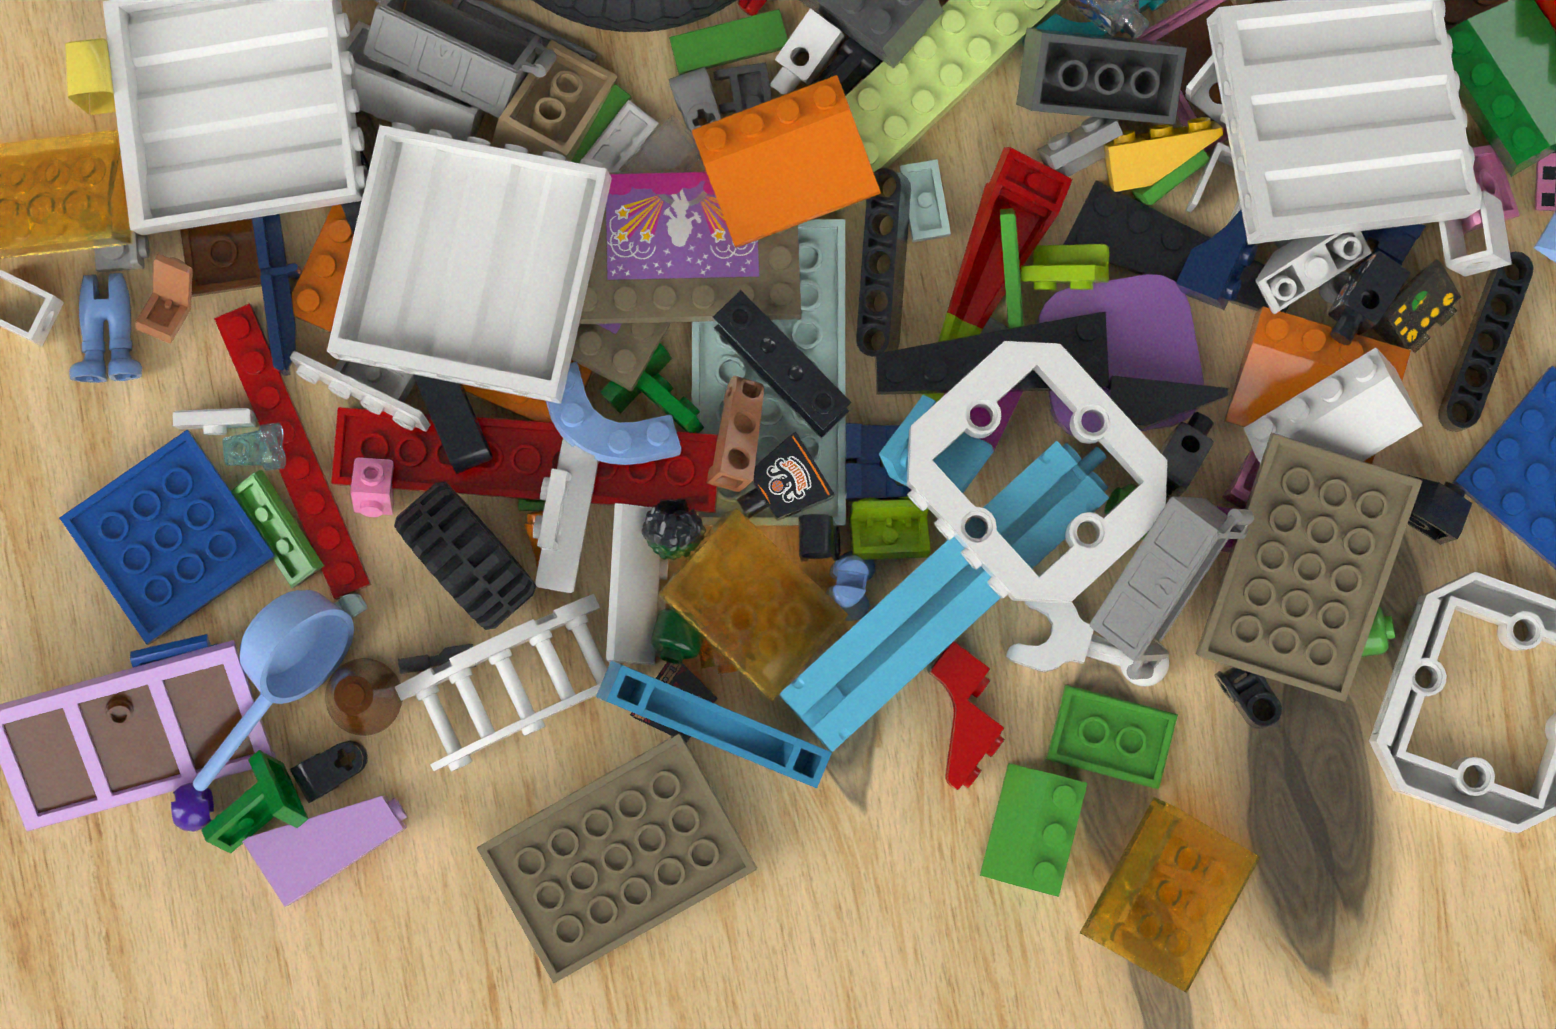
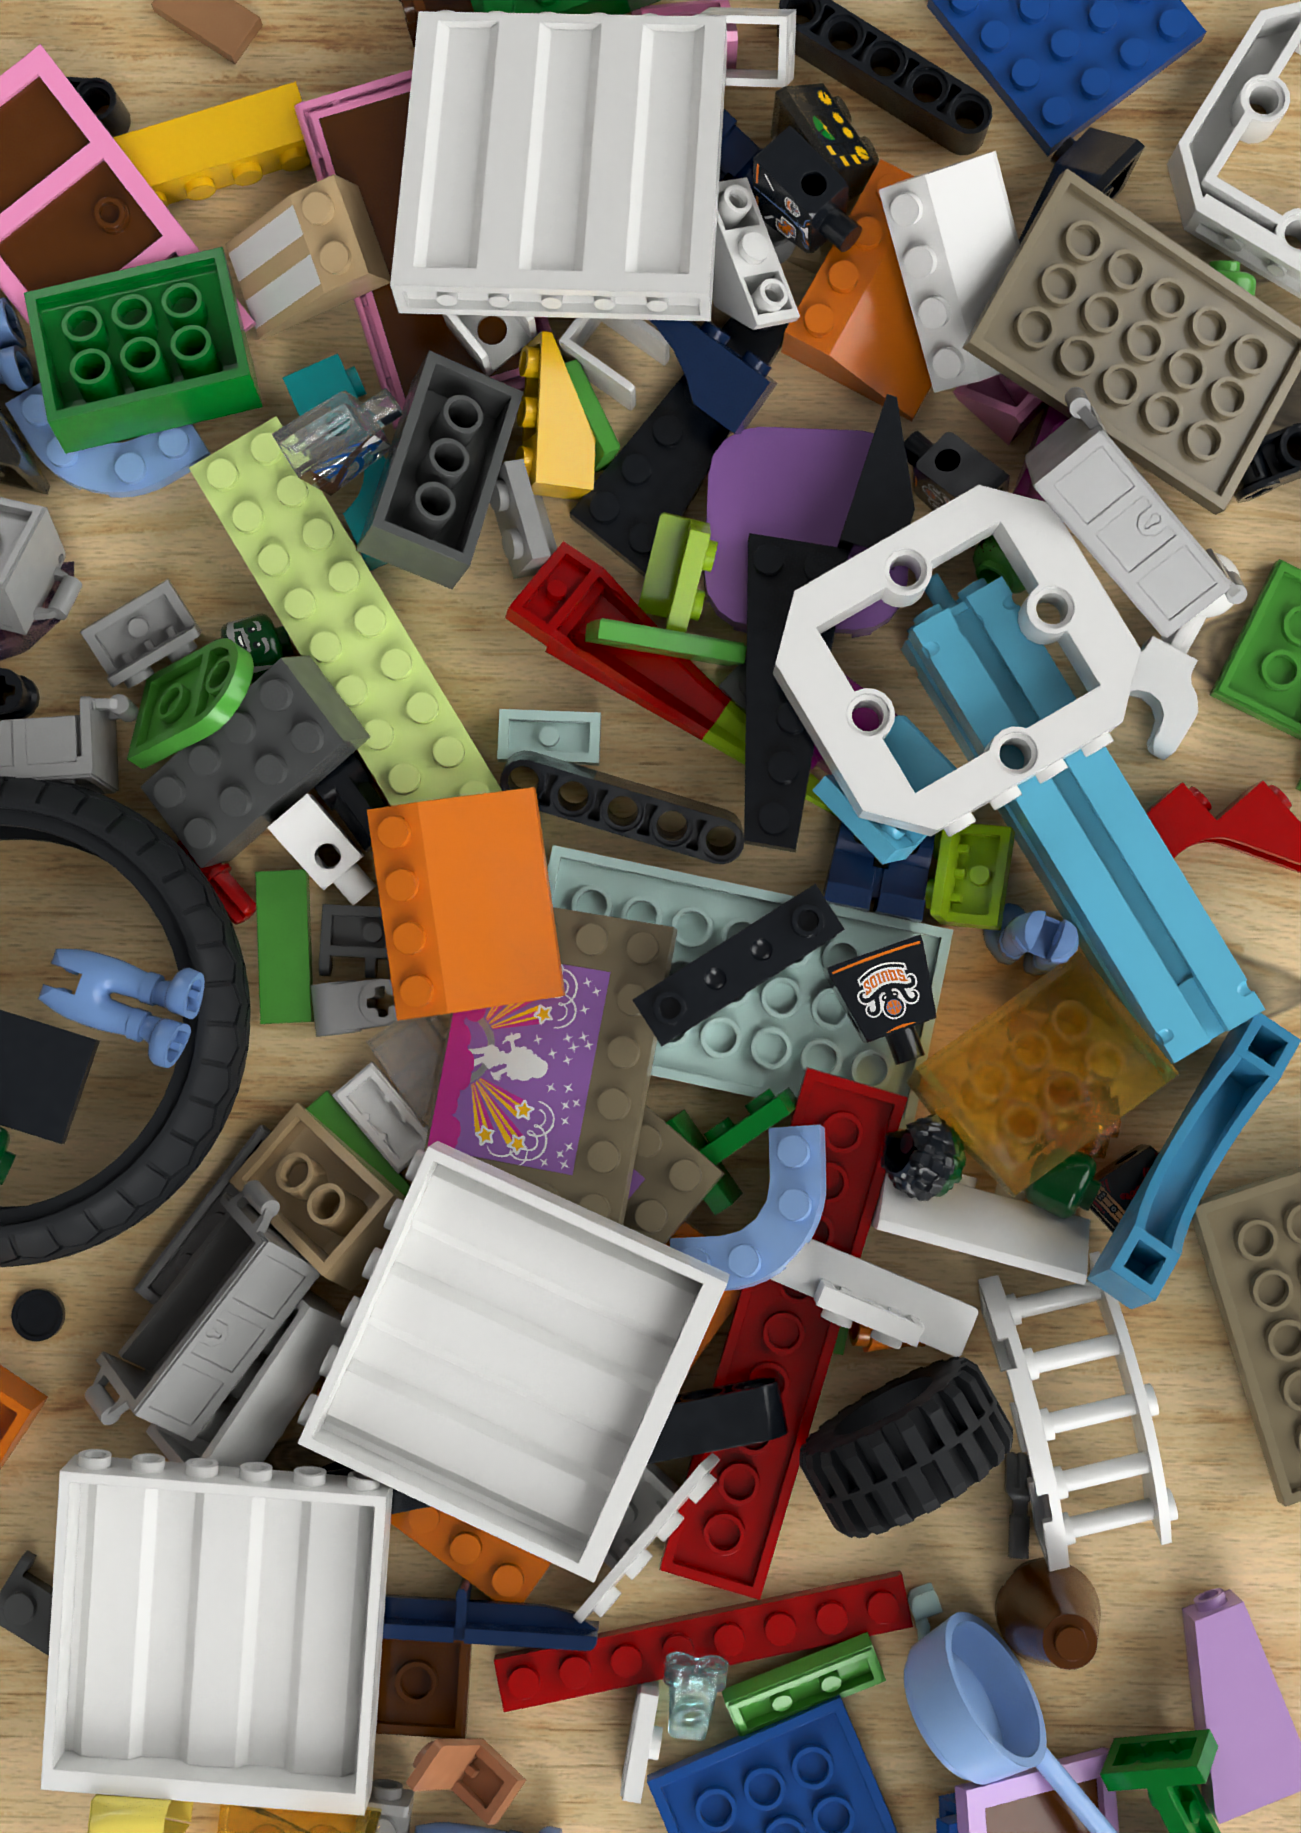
camera: 65 degrees left, 0 degrees up
black piece [290,741,368,803] -> none
bright pink bracket [350,458,394,517] -> none
nougat leg [707,376,764,492] -> none
black piece [798,514,841,562] -> none

